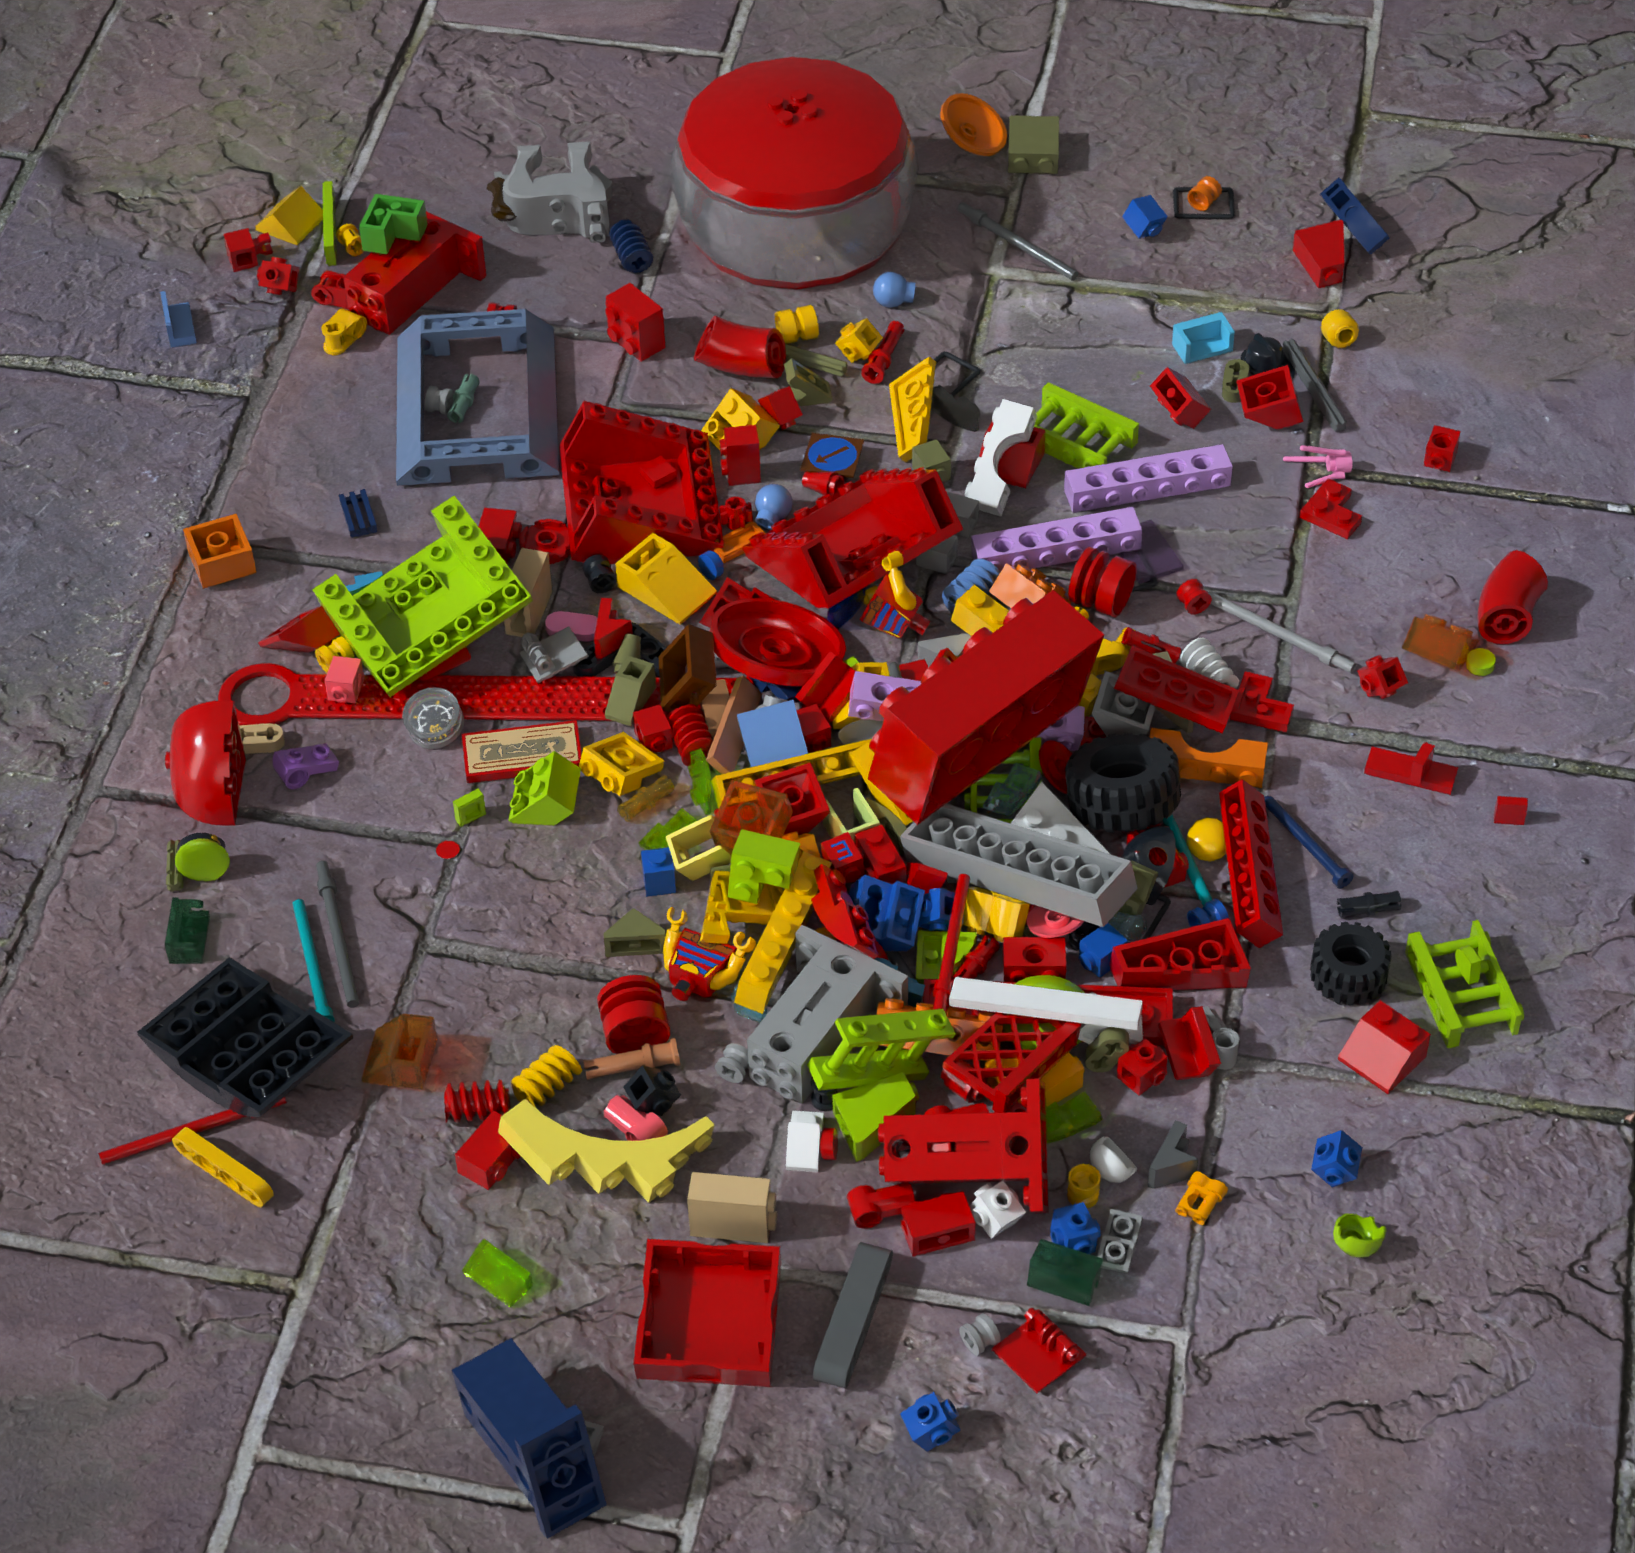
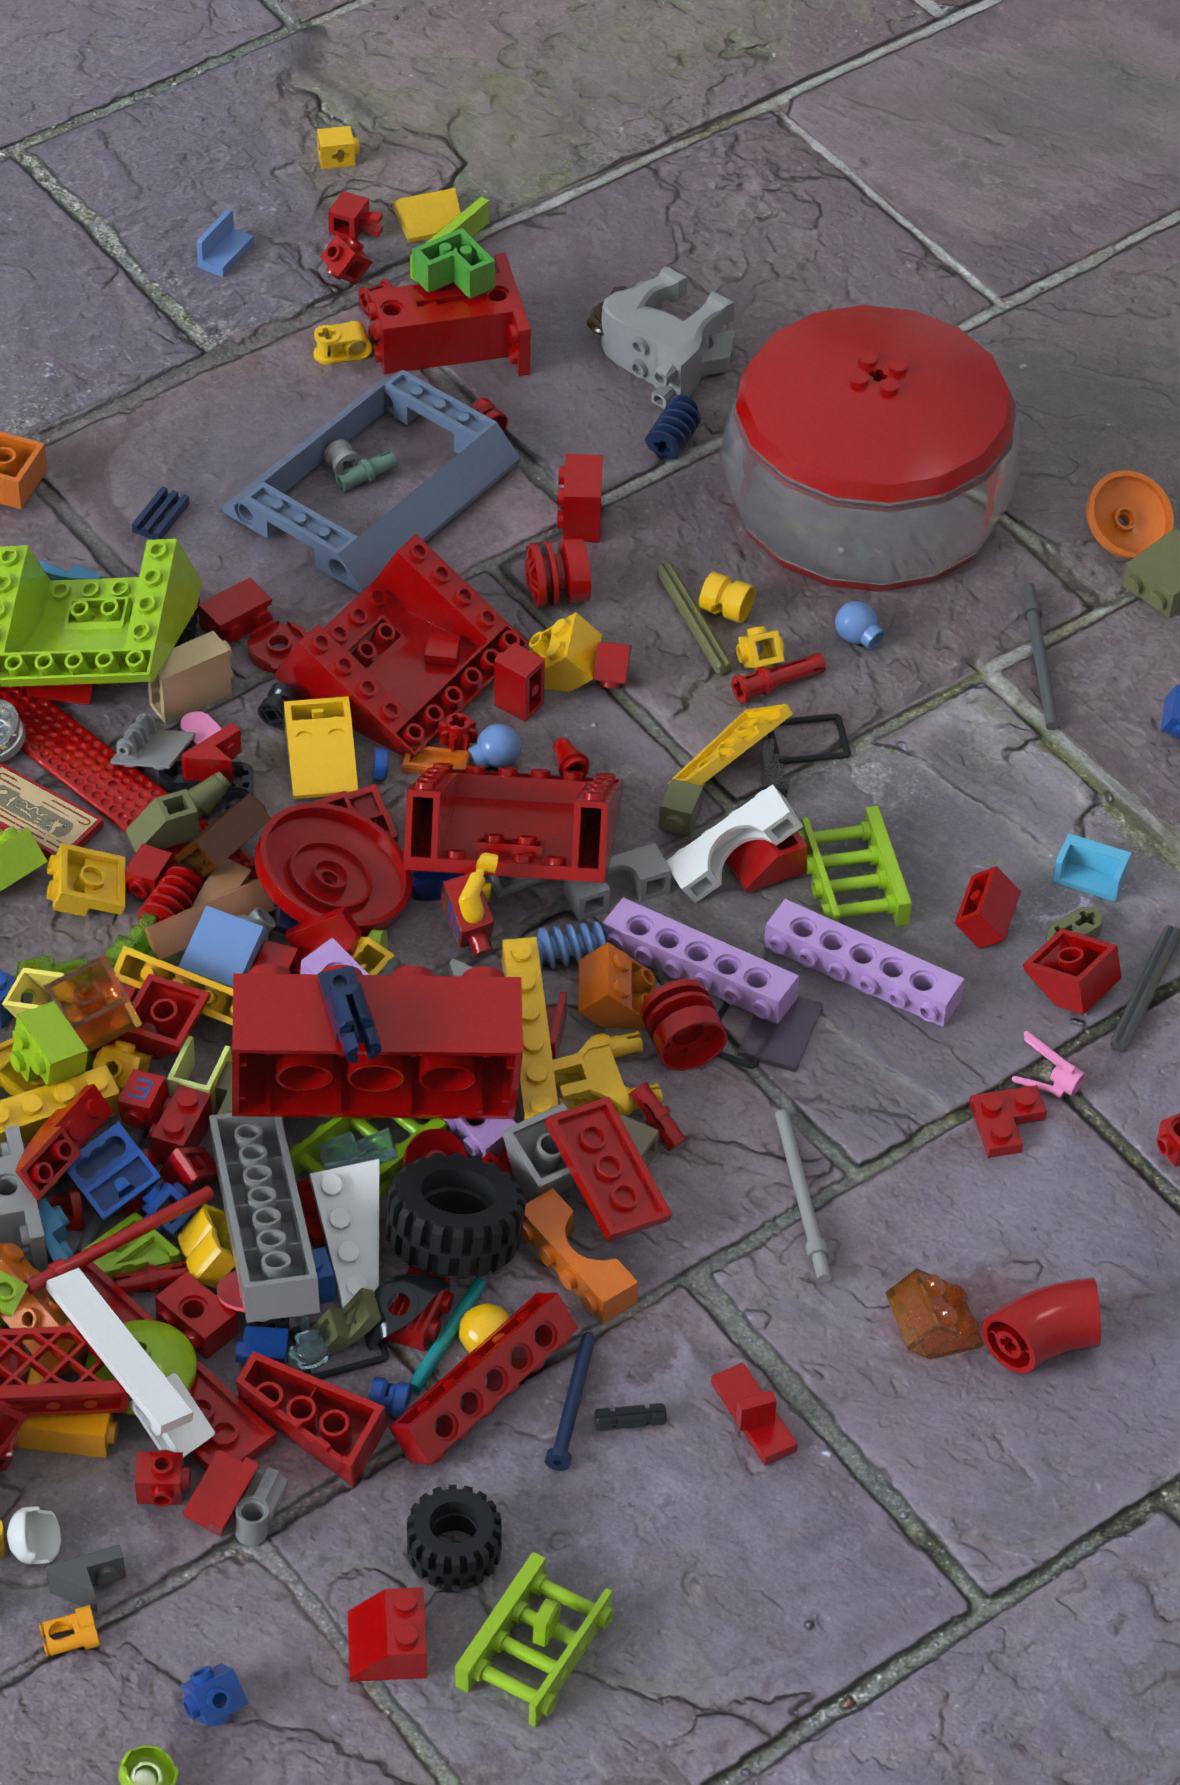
camera: 40 degrees right, 0 degrees up
clear yellow pin [617,775,675,822] -> none
red brick [694,316,786,378] -> none
olive slope [784,358,833,407] -> none
piece [800,433,864,478] -> none
clear neon green slope [1046,1091,1103,1144] -> none
olive beam [1085,1027,1129,1072] -> none
red wheel [1176,579,1212,615] -> none
white piece [1180,637,1239,689] -> none
red plate [1230,671,1294,733] -> none
black piece [1241,333,1295,379] -> none
black pin [1337,891,1401,918] -> none
red brick [1357,655,1408,699] -> none
lime tile [1466,648,1496,676] -> none
red tile [1494,796,1528,825] -> none
none -> yellow brick [317,126,360,169]
none -> dark blue plate [318,965,382,1063]
none -> red wheel [525,536,592,608]
none -> black axle [594,1403,667,1431]

